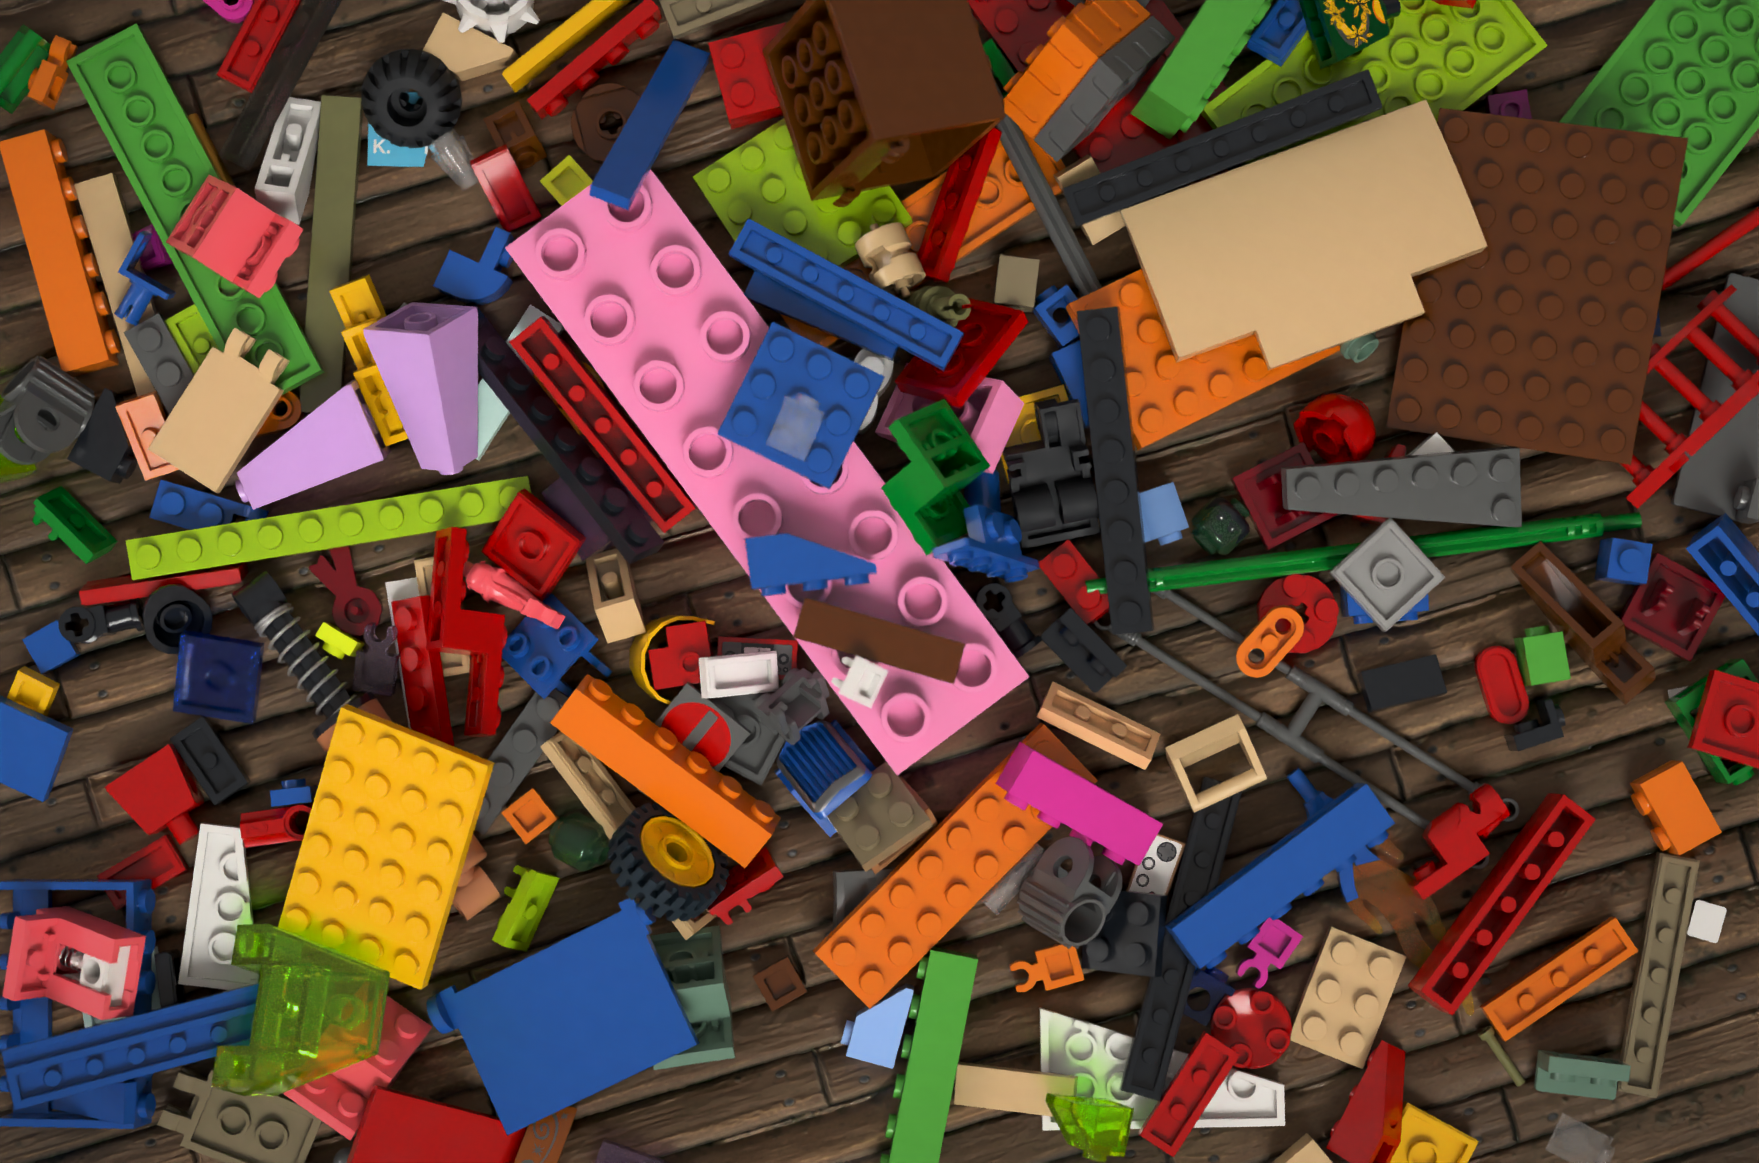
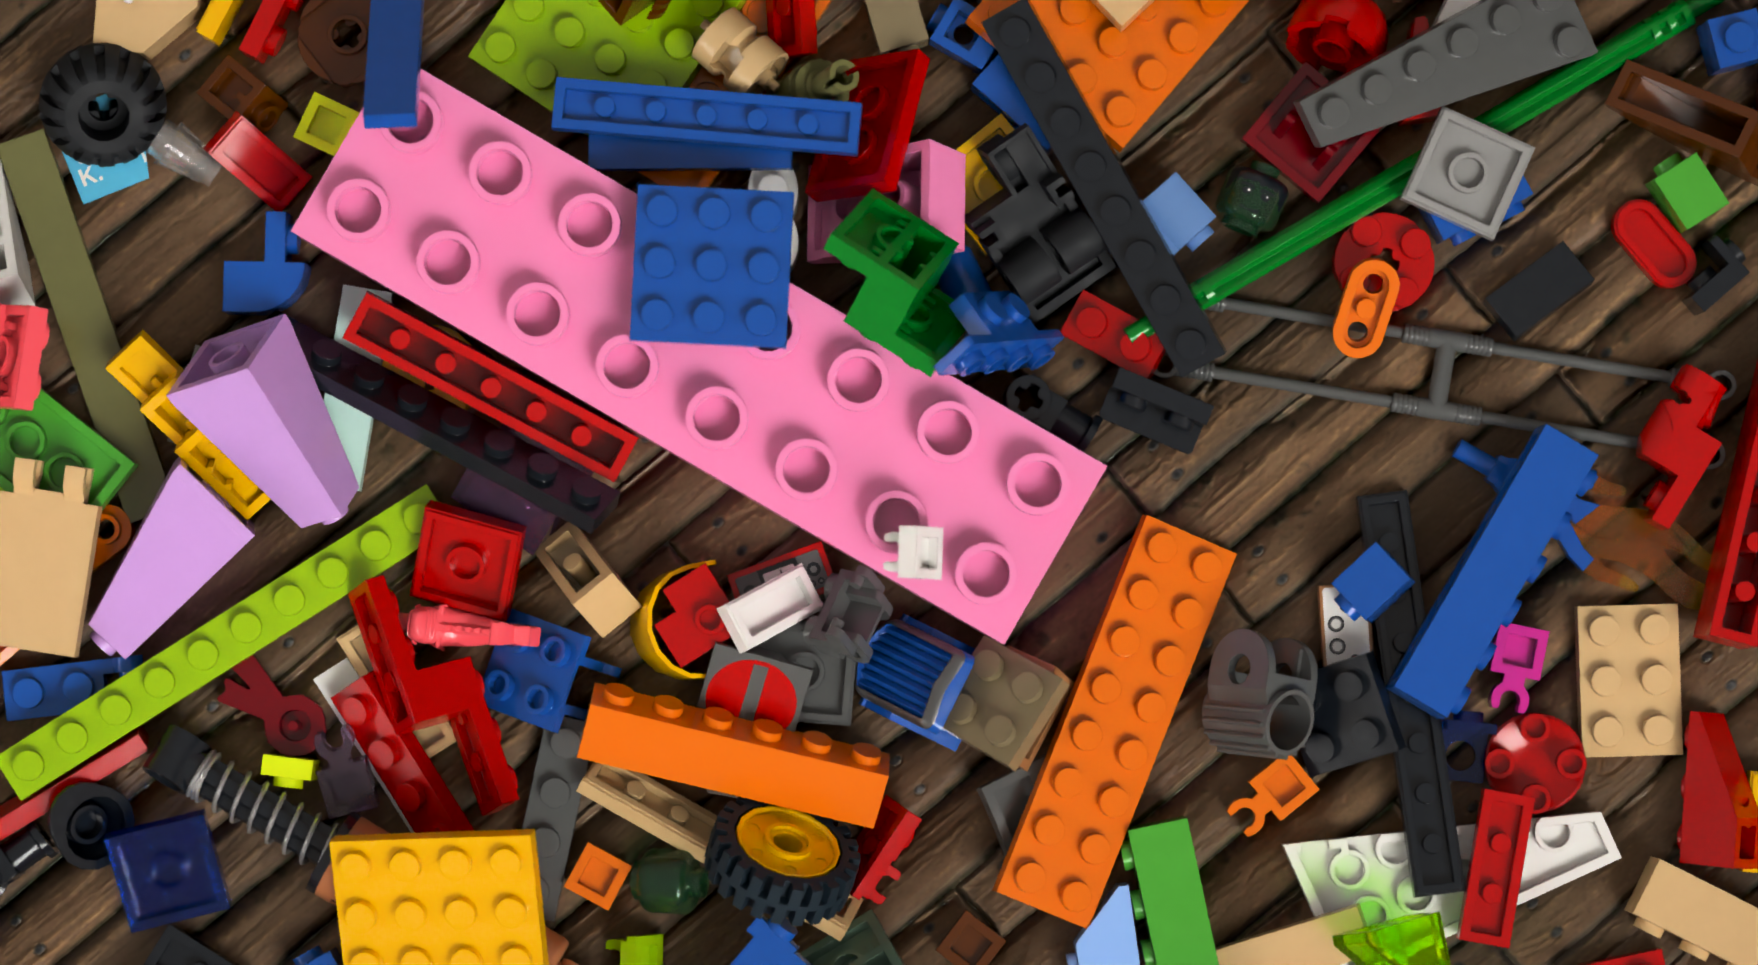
camera: 30 degrees left, 0 degrees up
blue slope [745,533,877,597] -> none
clear bracket [766,393,825,462] -> none
reddish brown tile [793,597,965,684] -> none
clear pin [980,843,1046,916] -> none
dark pink brick [996,742,1163,866] -> none
light nougat plate [1037,681,1161,770] -> none
tan tile [1165,714,1267,813] -> none
none -> blue brick [1331,542,1416,623]

